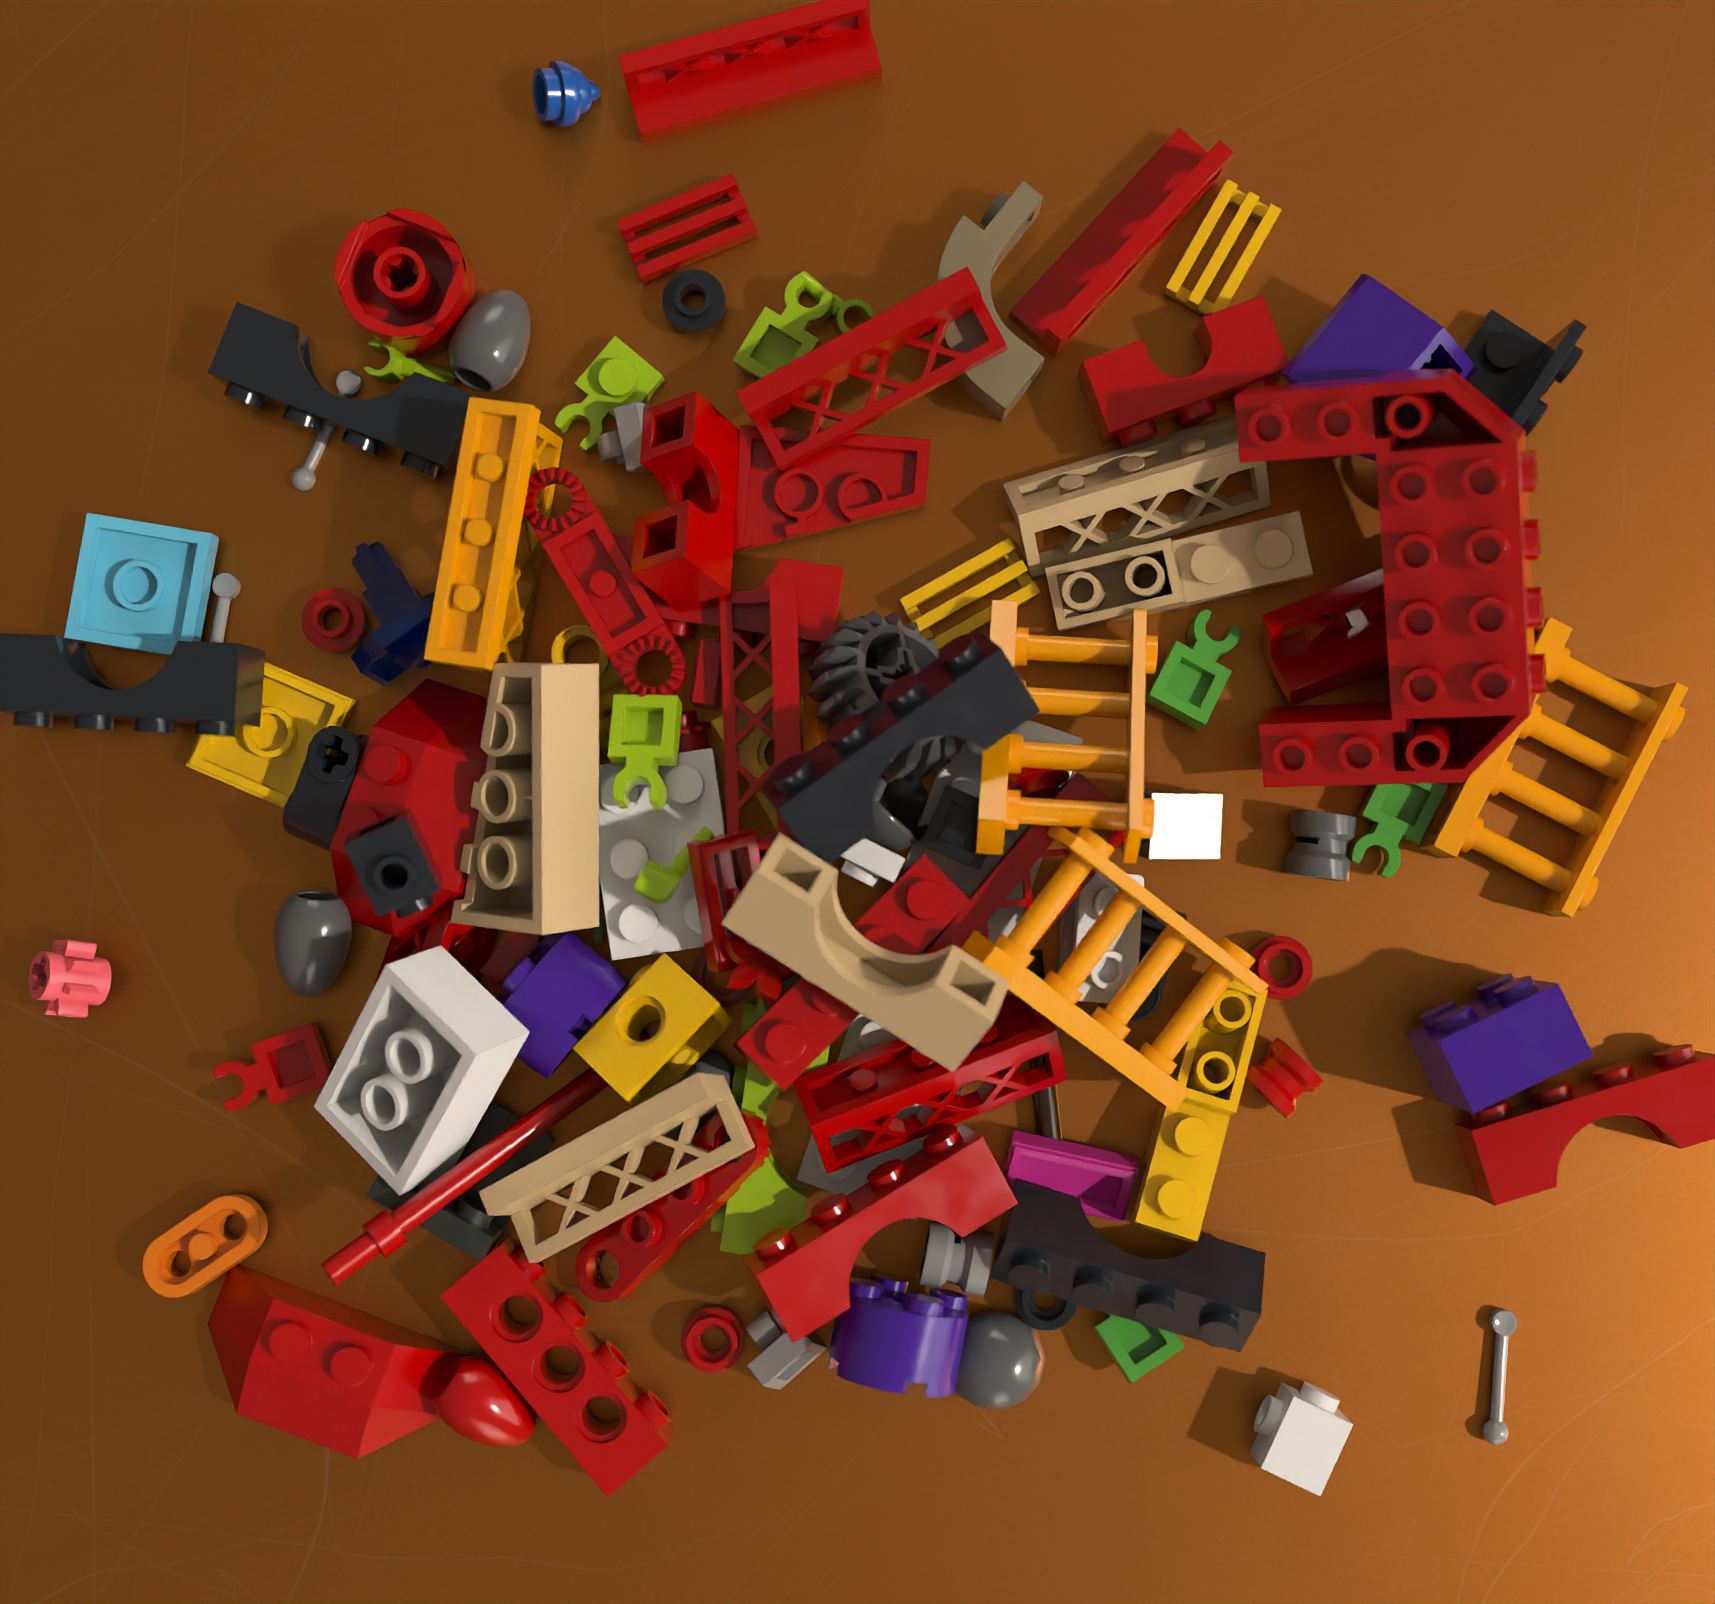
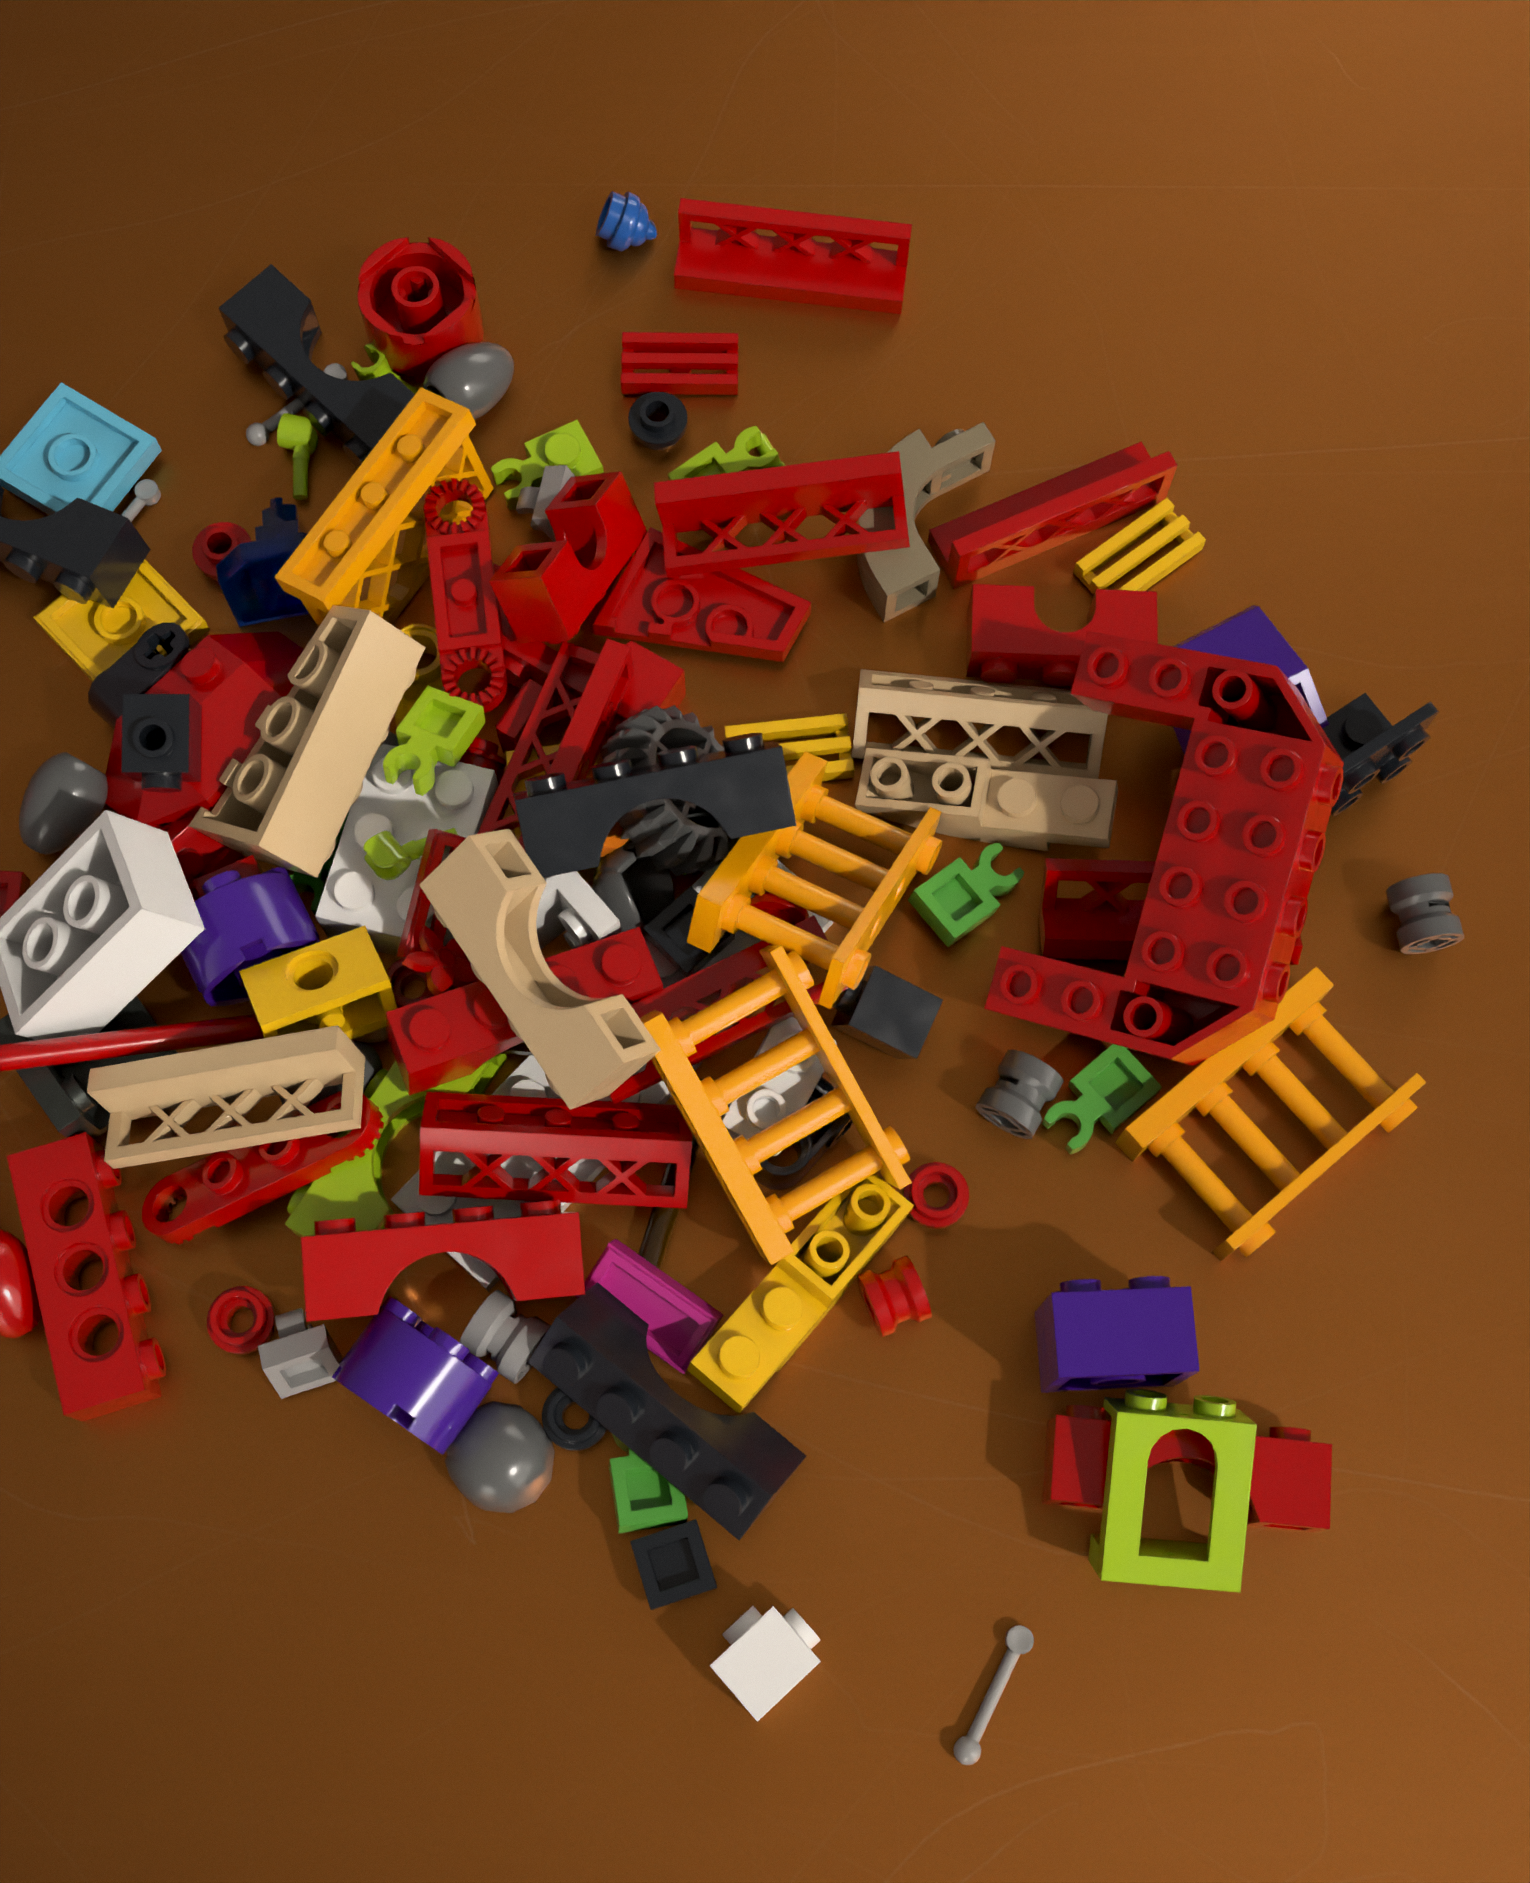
camera: 20 degrees right, 15 degrees down
none -> lime hand [277,413,318,500]
none -> black plate [630,1519,718,1610]
none -> lime panel [1088,1389,1257,1593]
none -> dark grey wheel [1386,873,1465,954]

